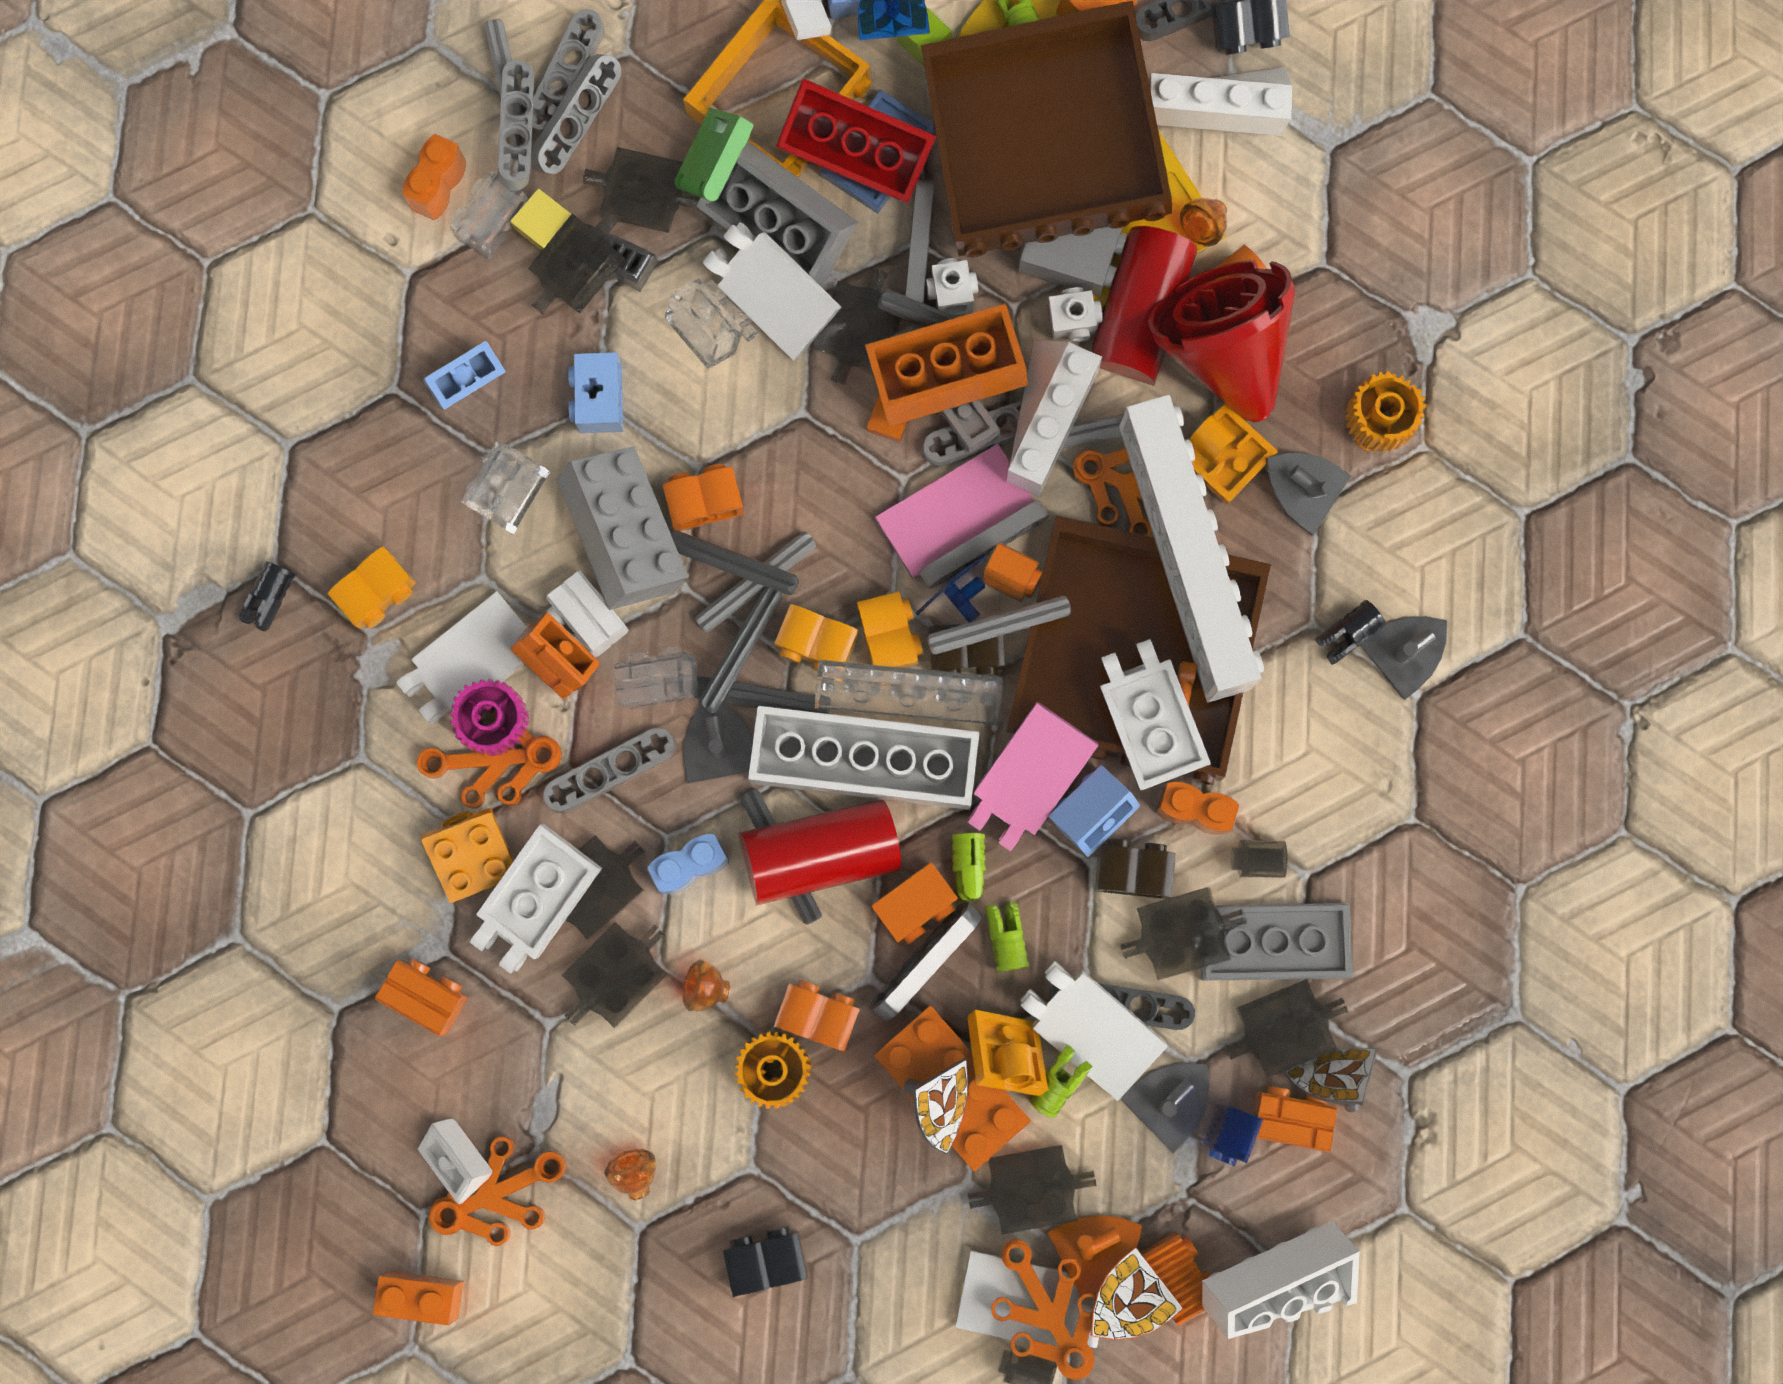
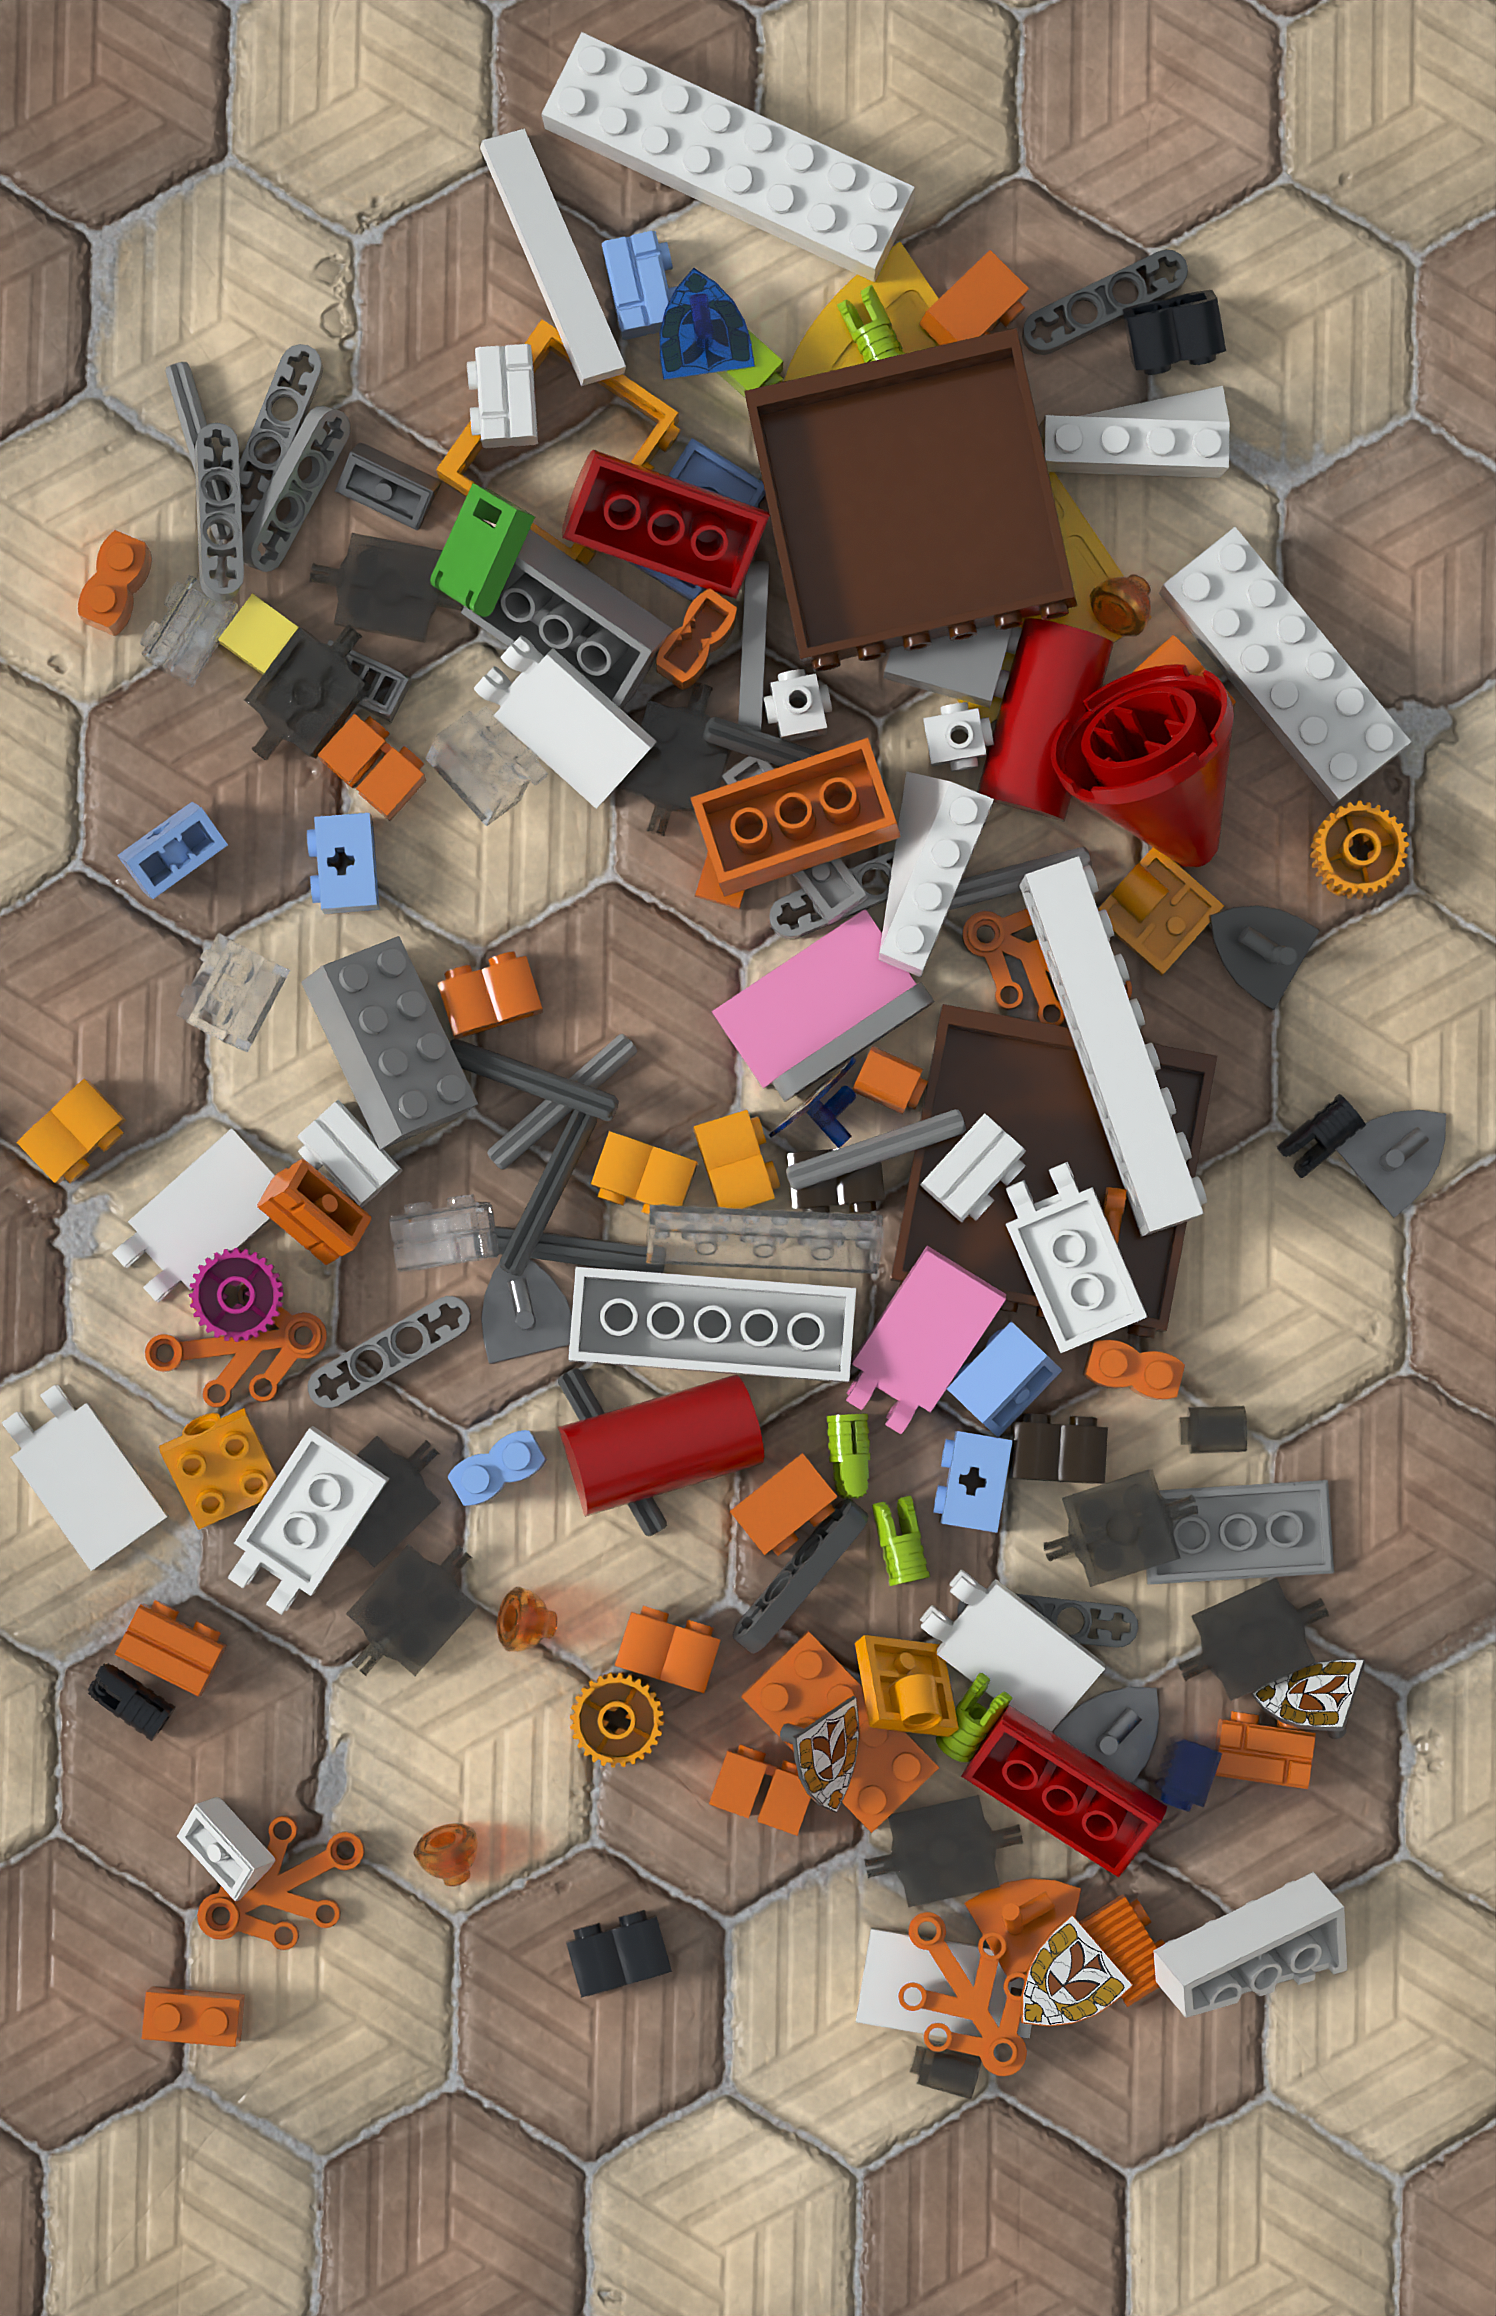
camera: 10 degrees left, 5 degrees up
none -> white tile [2,1385,169,1571]
none -> black hinge [88,1663,176,1741]
none -> orange piece [318,713,427,821]
none -> flat silver slope [335,443,441,531]
none -> white brick [467,344,538,448]
none -> orange brick [656,589,737,690]
none -> orange piece [709,1744,811,1836]
none -> white brick [920,1113,1026,1222]
none -> light blue brick [933,1431,1013,1533]
none -> red brick [961,1704,1167,1878]
none -> white brick [1159,527,1411,807]

